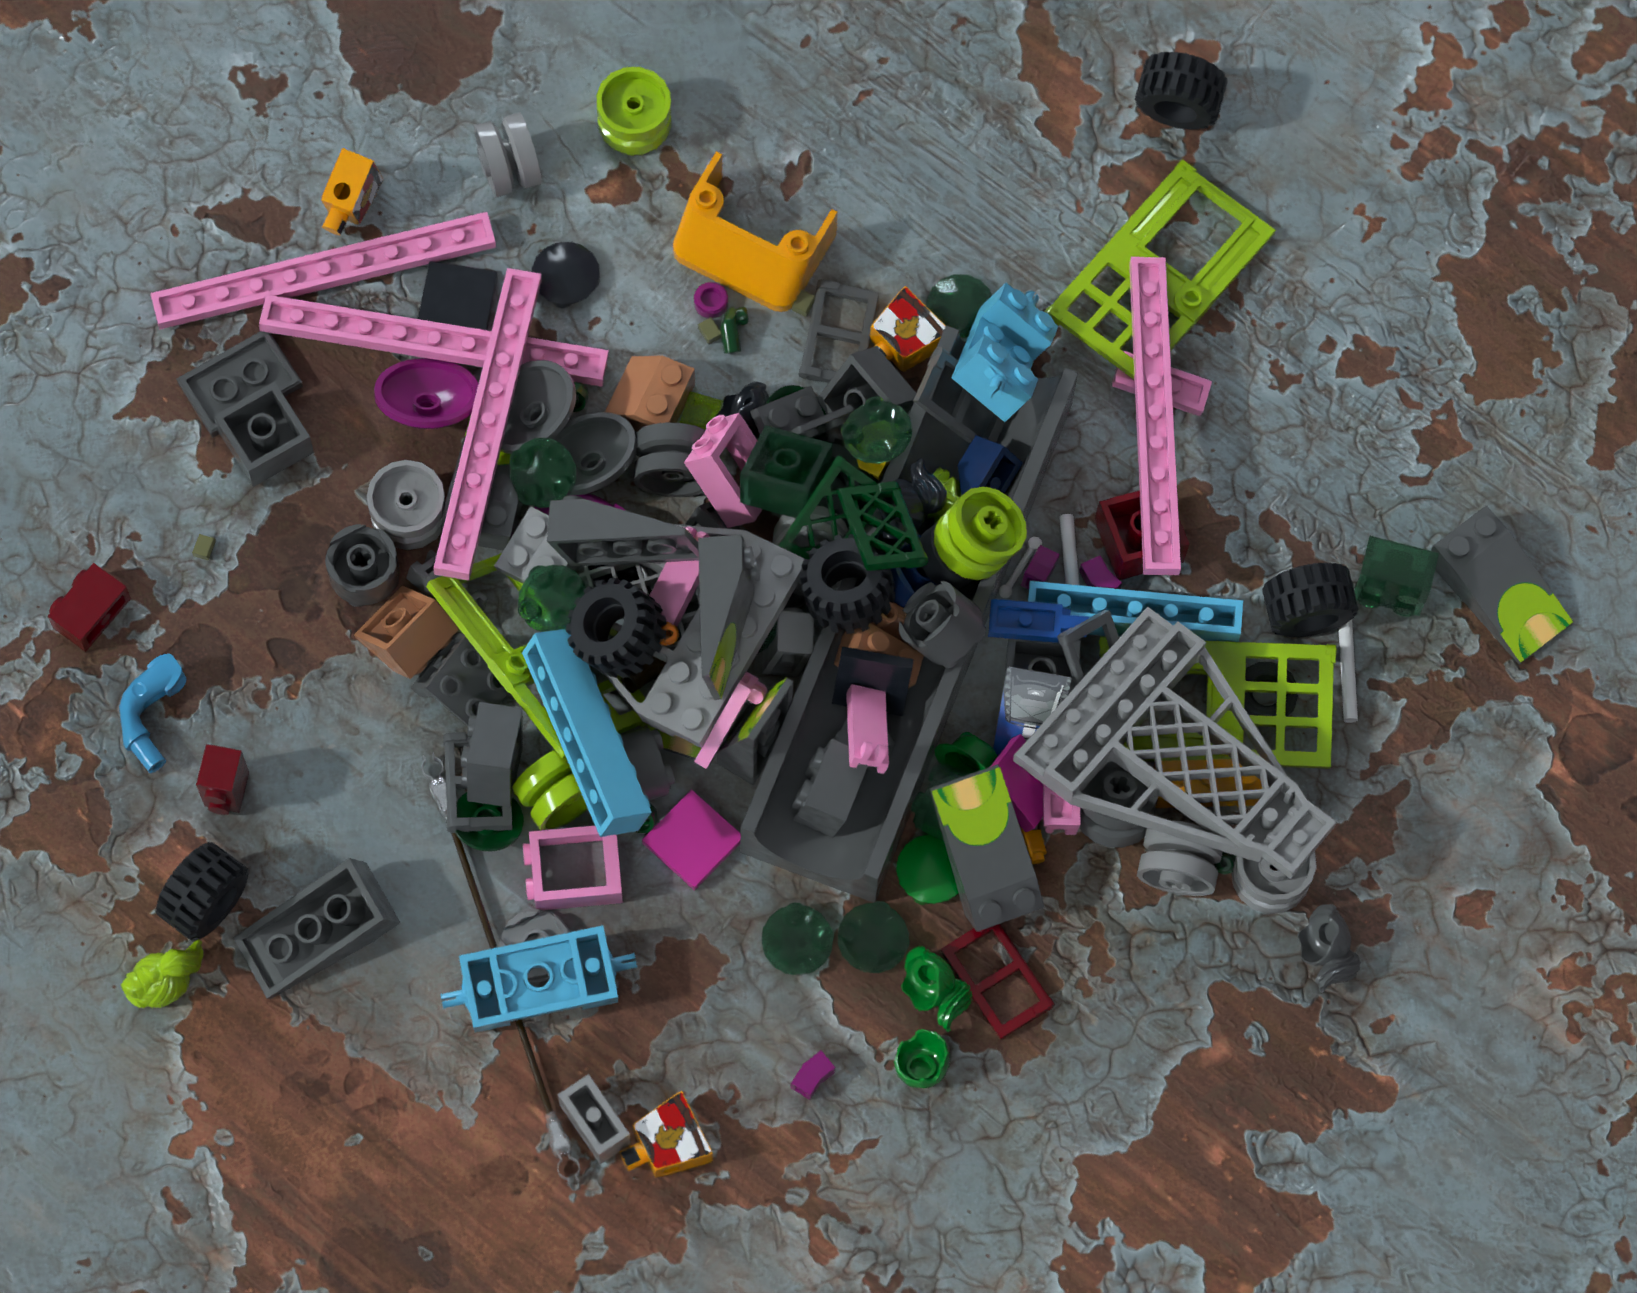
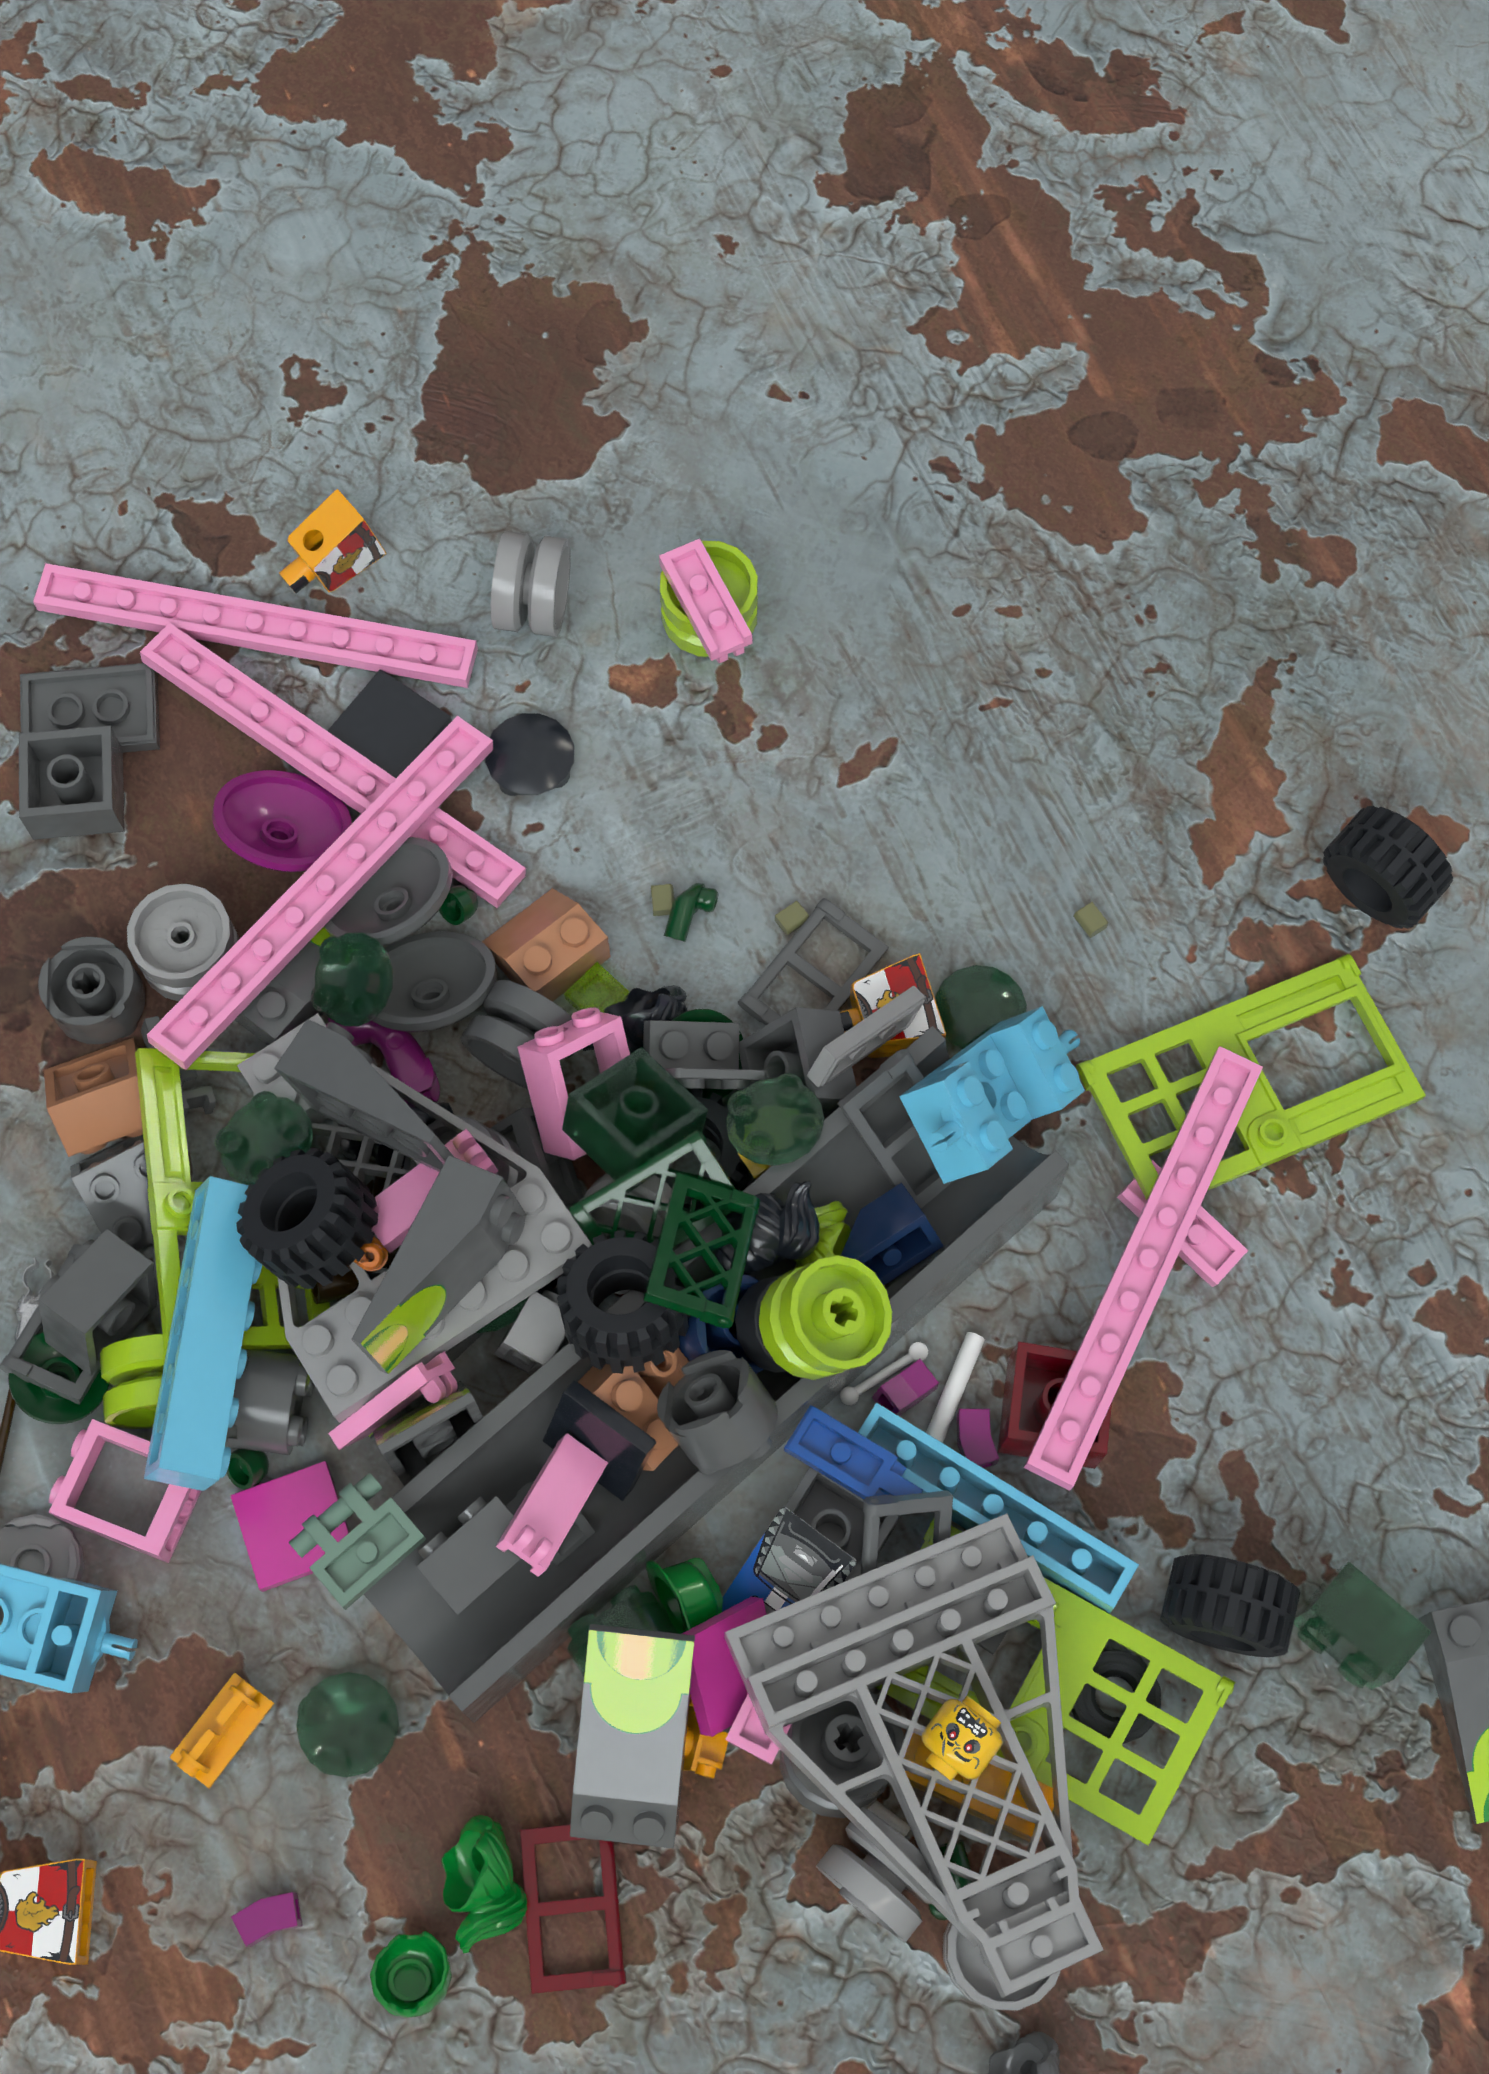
camera: 30 degrees right, 0 degrees up
light orange windscreen [673,151,838,312] -> none
magenta tile [694,282,728,318] -> none
clear green dish [837,901,910,973] -> none
green dish [896,834,959,905] -> none
white bar [1338,620,1358,723] -> none
none -> light orange hinge [169,1673,275,1789]
none -> sand green plate [289,1473,426,1610]
none -> bright pink hinge [659,539,753,663]
none -> light grey tile [807,986,925,1088]
none -> yellow head [922,1696,1003,1781]
none -> olive piece [1073,902,1108,938]

